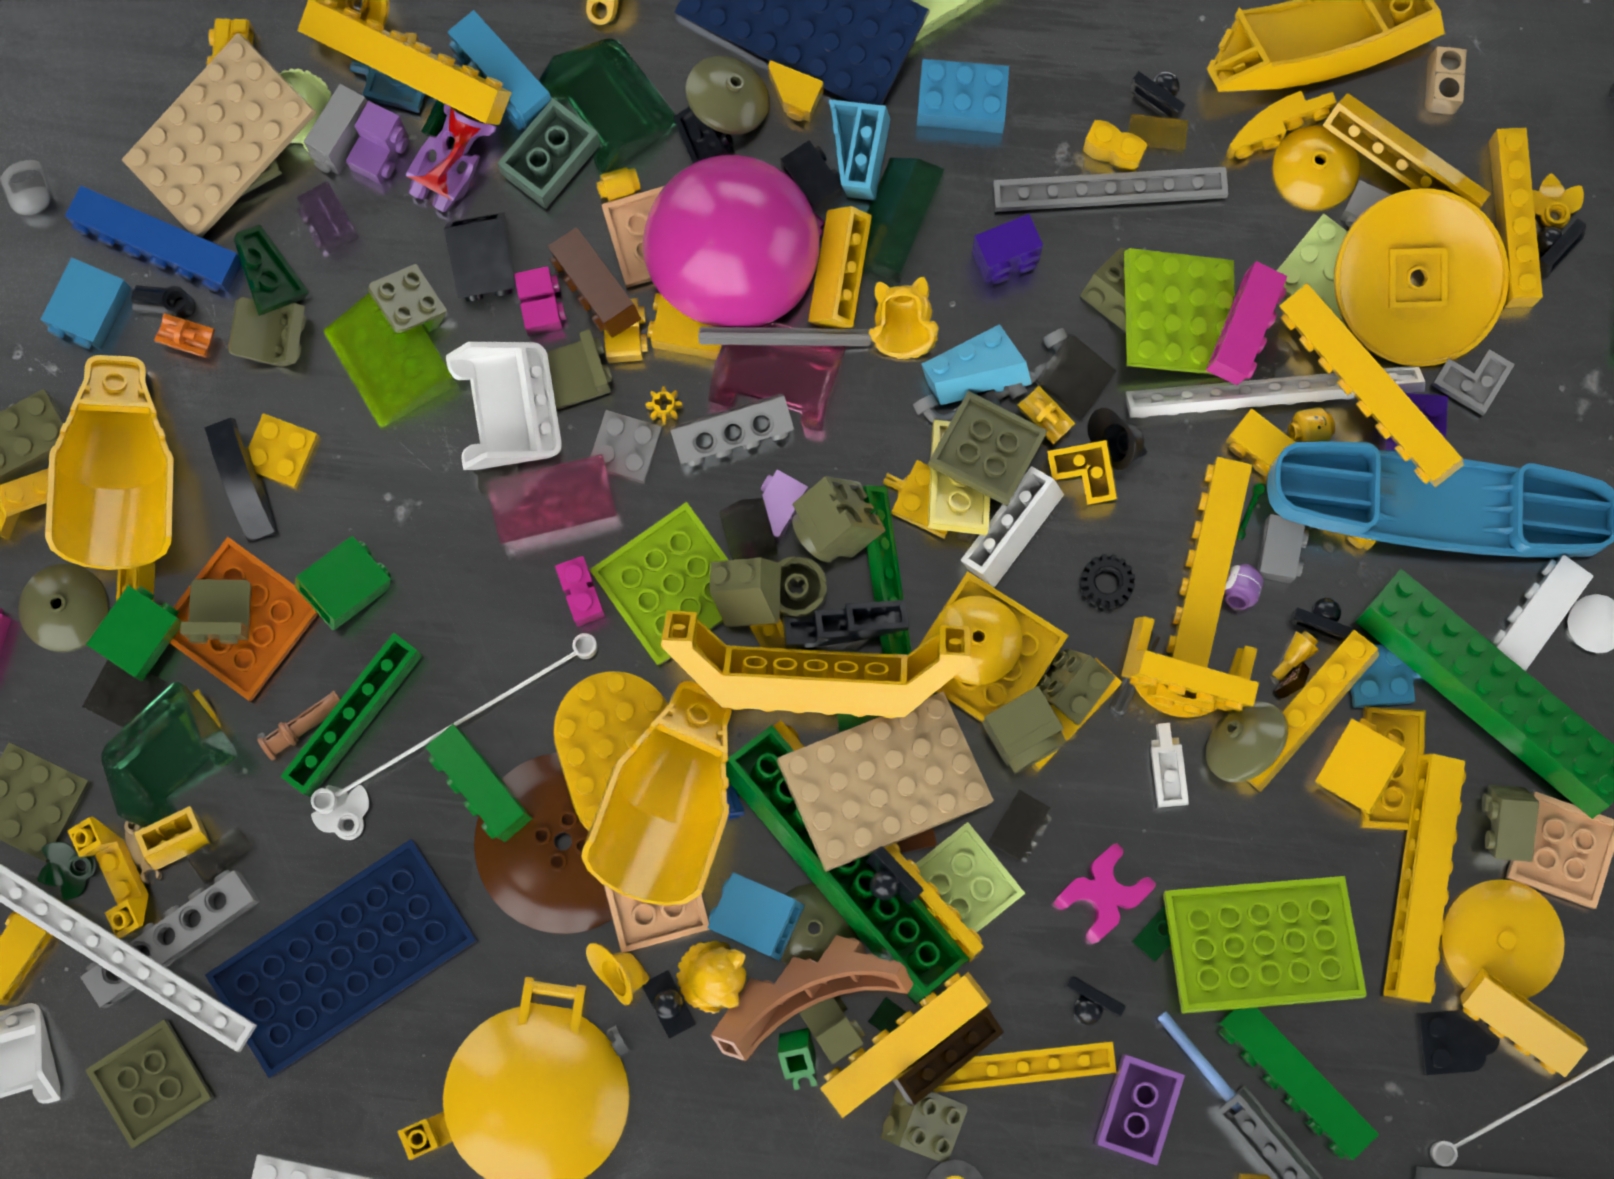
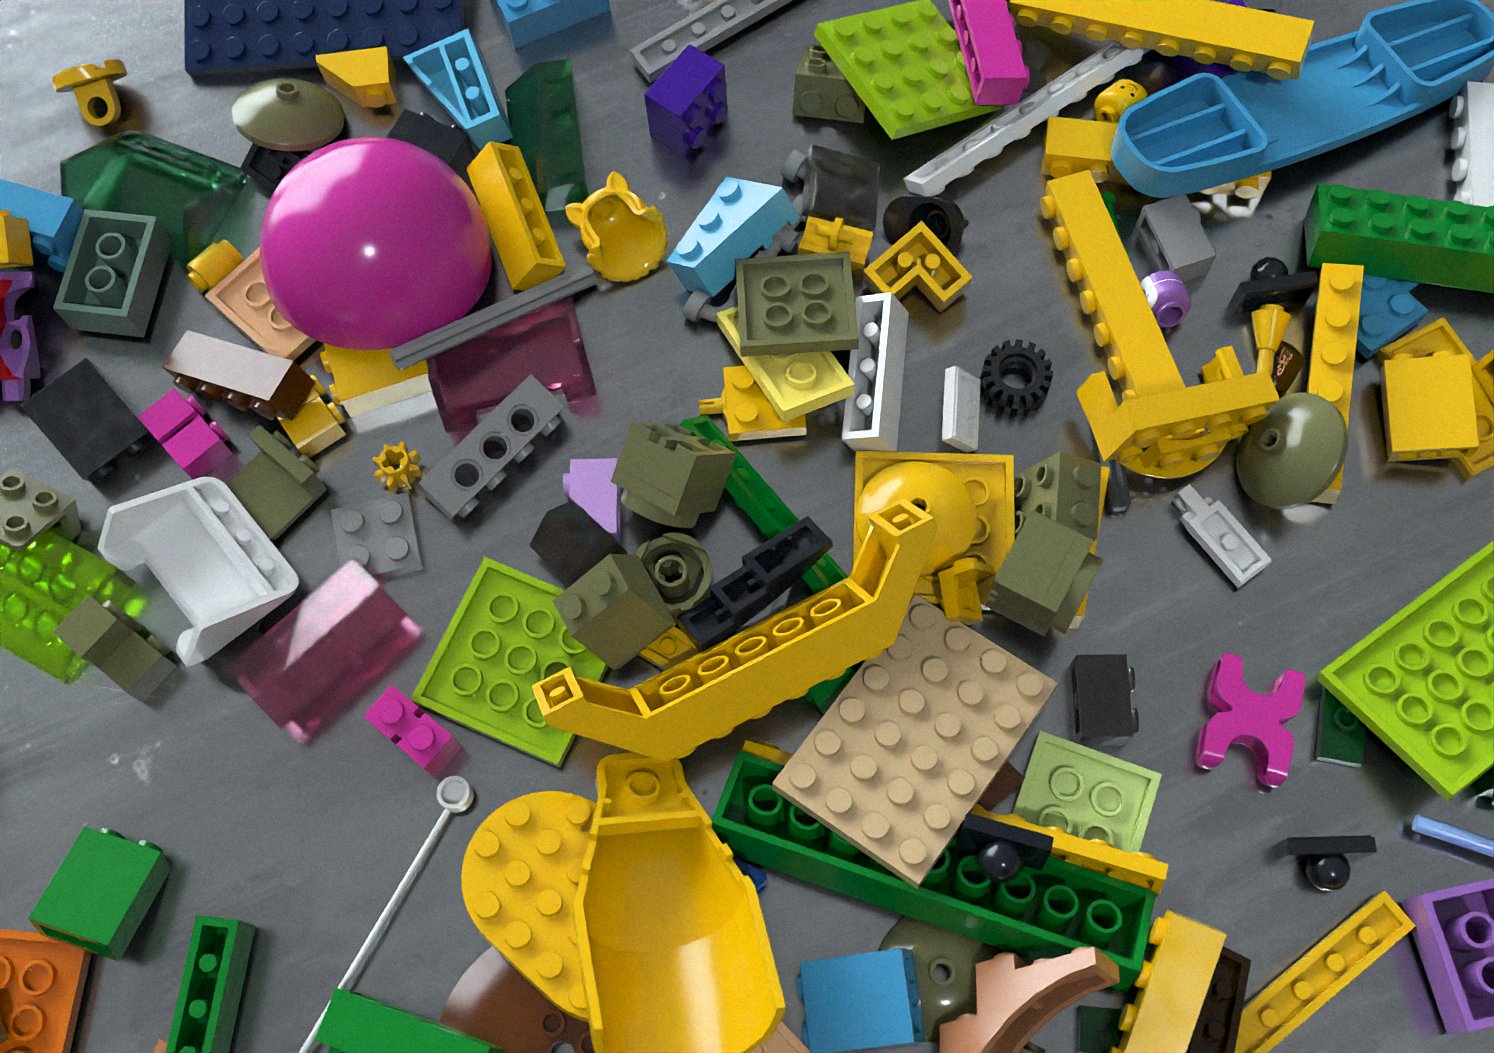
camera: 30 degrees left, 10 degrees down
none -> olive brick [52,595,177,703]
none -> yellow bracket [938,558,995,625]
none -> white plate [942,366,981,453]

